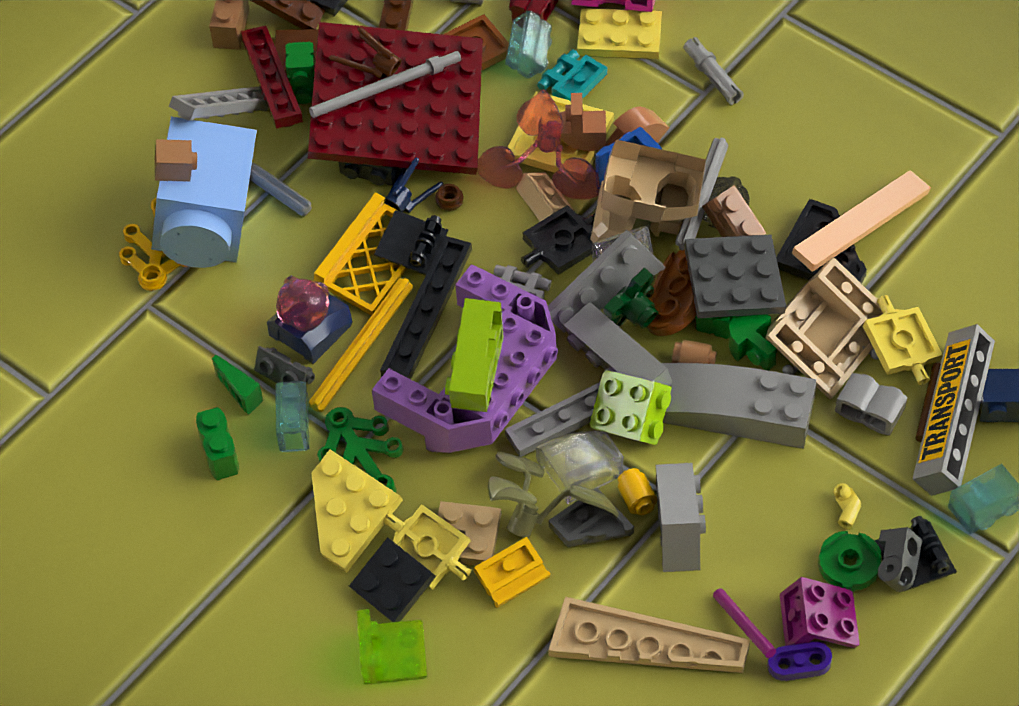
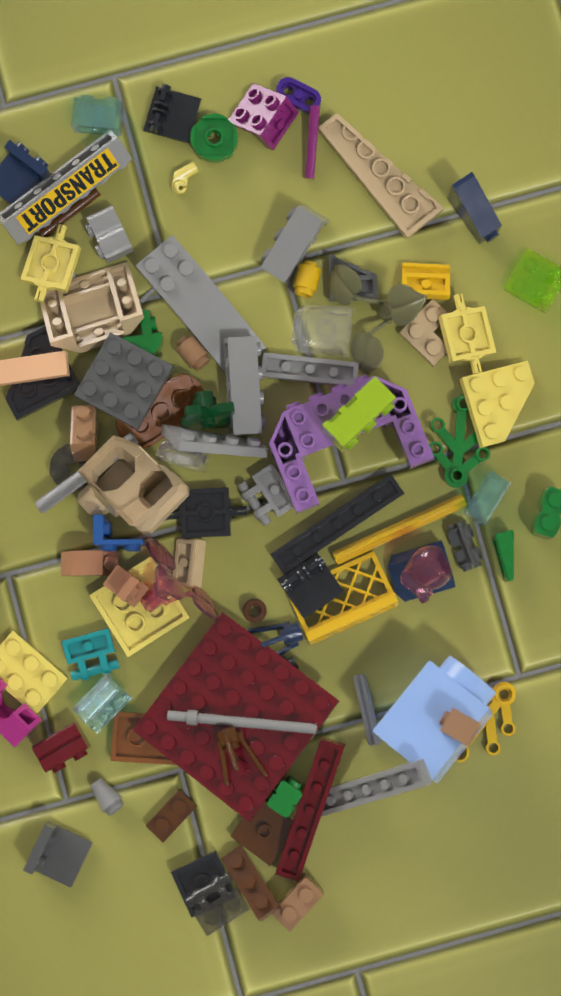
camera: 145 degrees left, 30 degrees up
black plate [349,537,436,625] -> none
lime bracket [590,370,672,445] -> none
dark grey leg [878,527,922,592] -> none
none -> dark blue slope [447,172,502,244]

